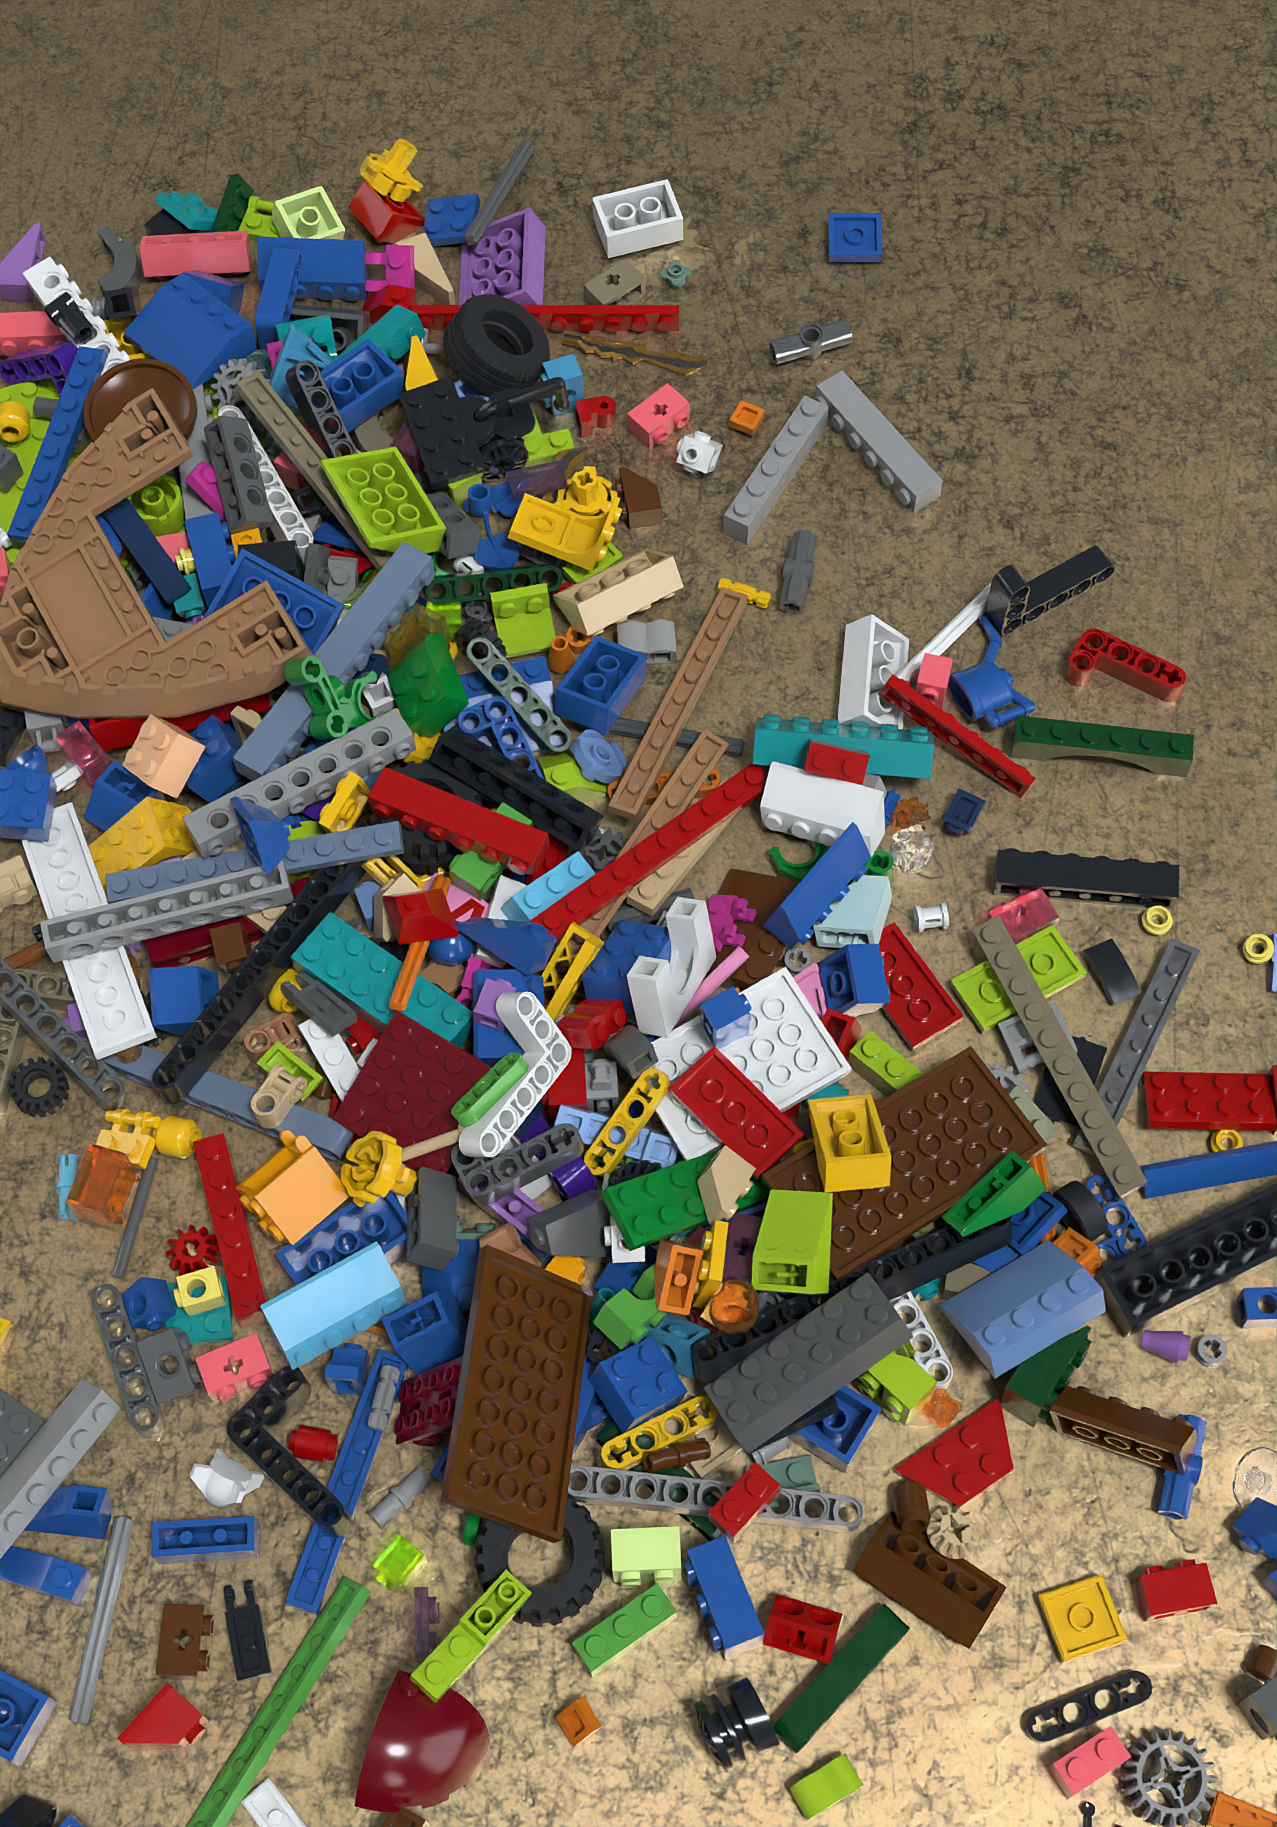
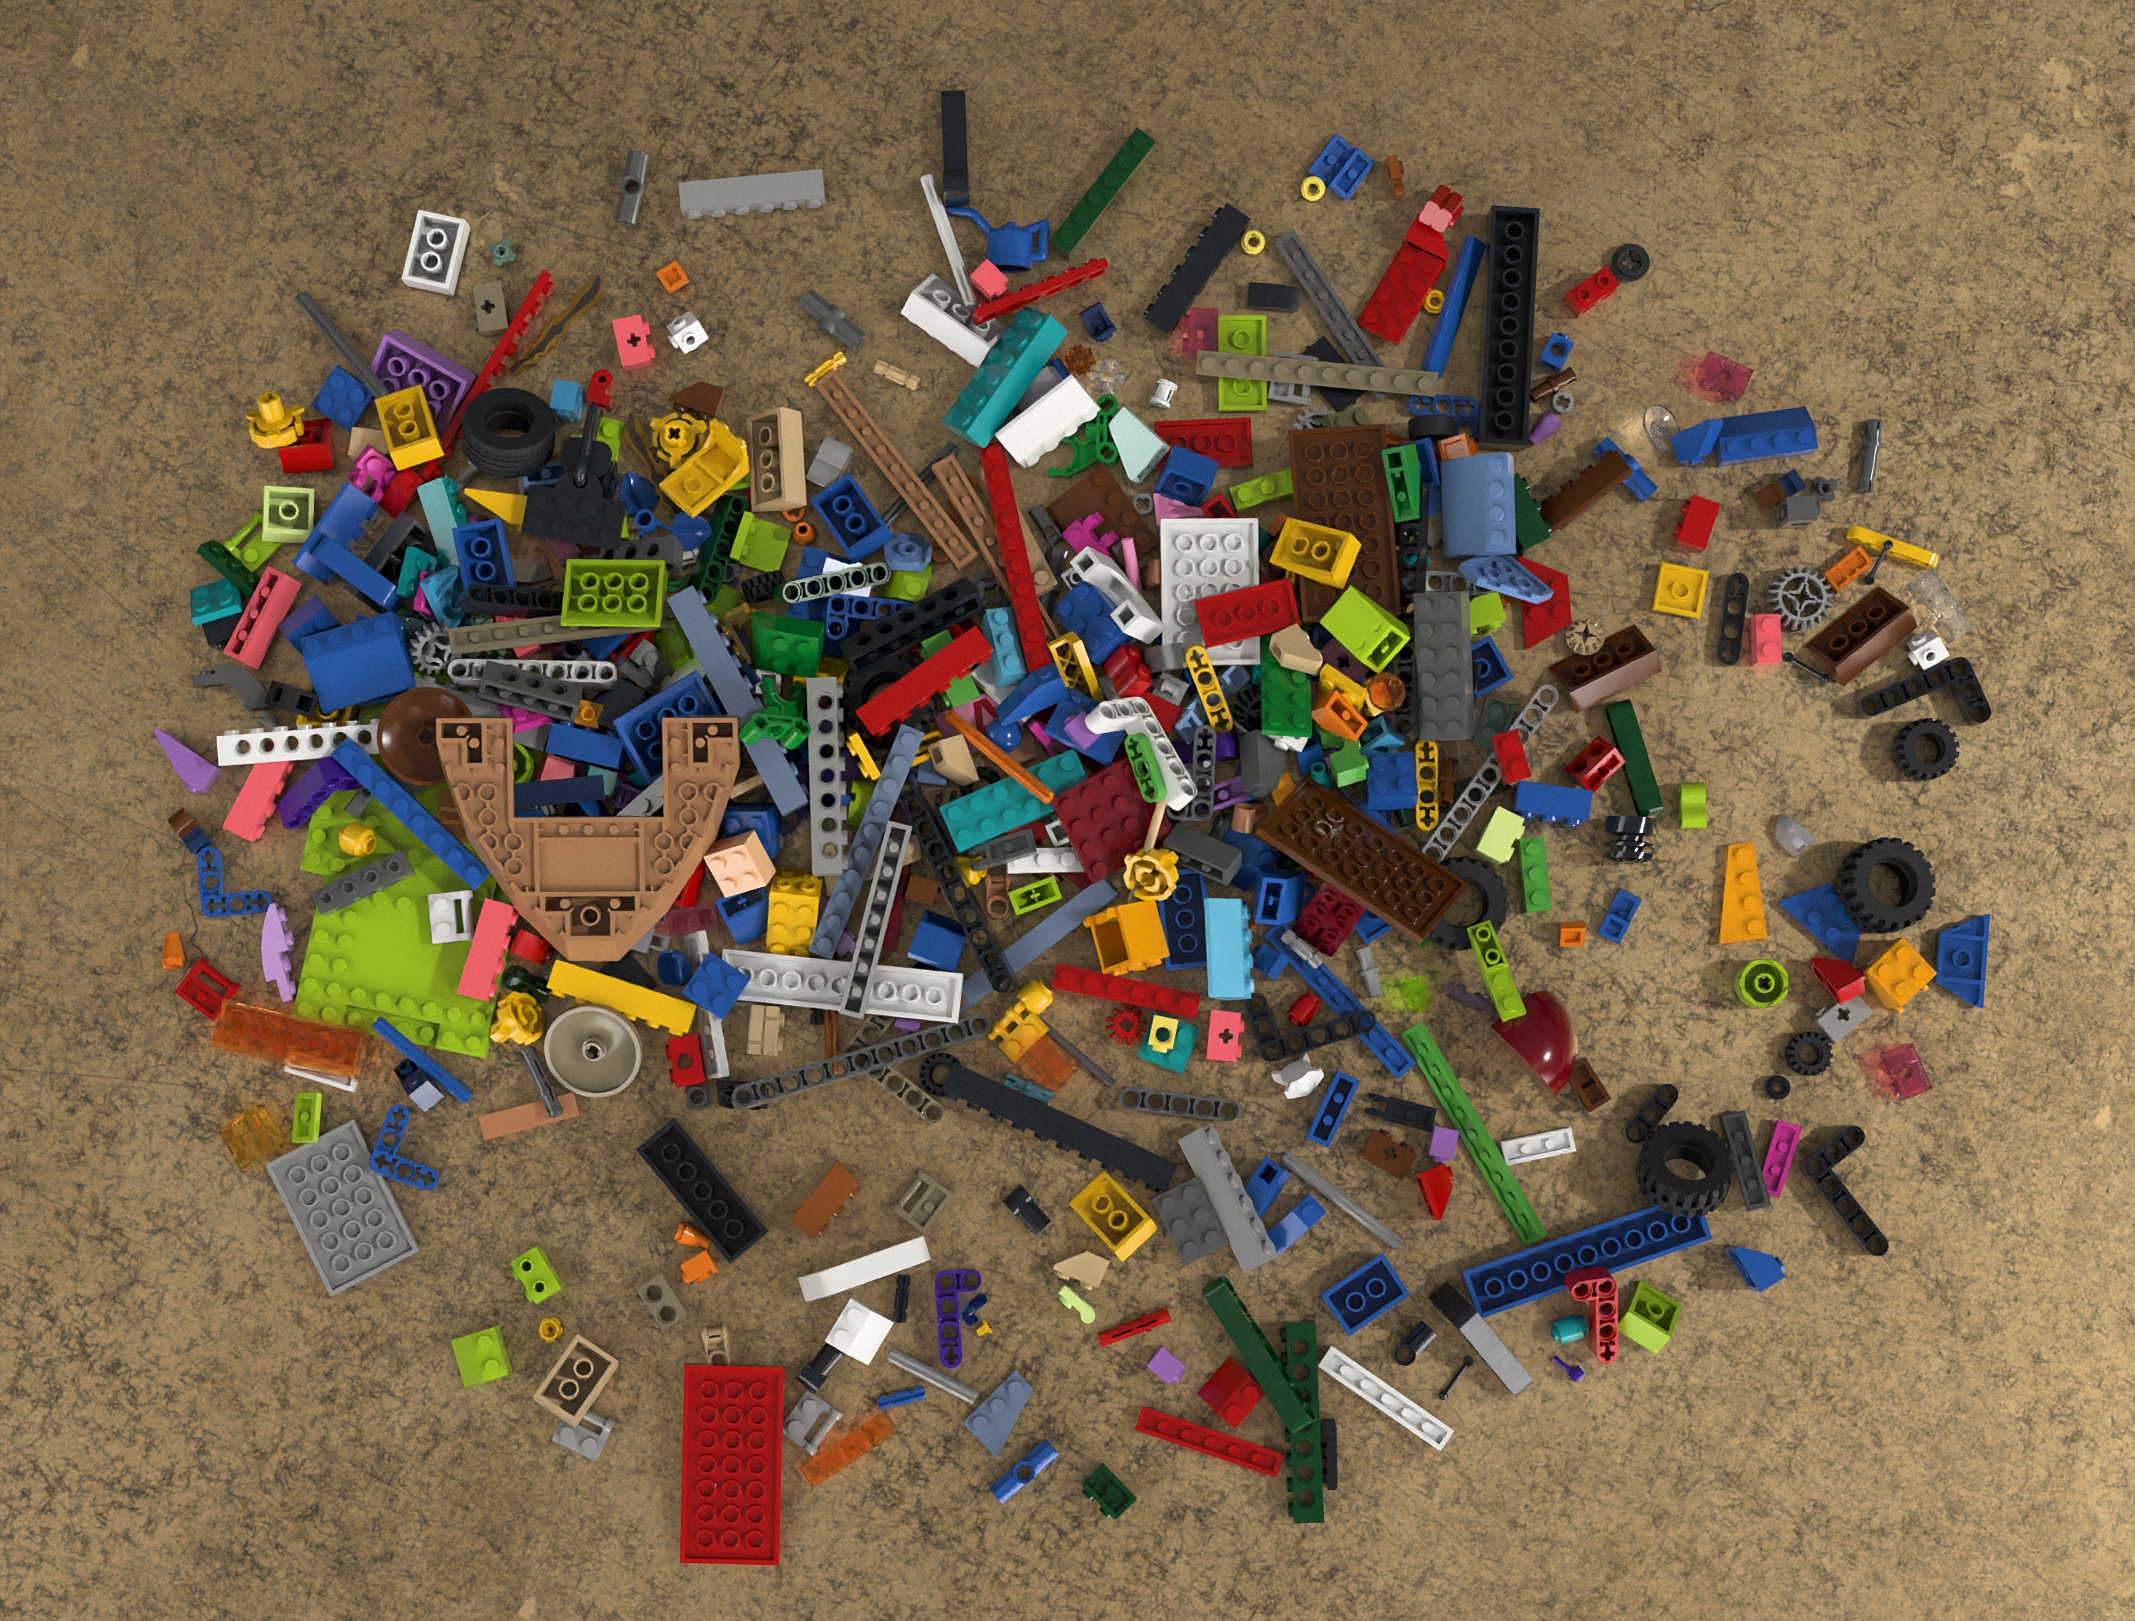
camera: 65 degrees left, 20 degrees up
black piece [43,292,95,344] -> none
blue brick [122,1277,176,1331] -> none
dark grey brick [136,1327,203,1404] -> none
light yellow plate [175,548,197,575] -> none
blue slope [230,796,291,874] -> none
tan piece [251,1065,307,1129] -> none
red slope [382,888,459,944] -> none
clear purple tile [506,461,567,499] -> none
blue brick [700,986,752,1050] -> none
light grey brick [723,395,829,546] -> none
blue slope [763,822,871,950] -> none
red brick [803,739,870,785] -> none
blue plate [828,213,882,262] -> none
reddish brown brick [892,1480,931,1534] -> none
red beam [1065,628,1186,702] -> none
none -> yellow slope [375,384,444,471]
none -> tan axle [874,360,920,390]
none -> black brick [941,1062,1178,1193]
none -> dark grey bar [1028,504,1065,547]
none -> medium lavender brick [1426,1126,1459,1164]
none -> medium blue plate [1458,554,1554,604]
none -> reddish brown pin [1530,367,1577,404]
none -> blue slope [1597,888,1642,944]

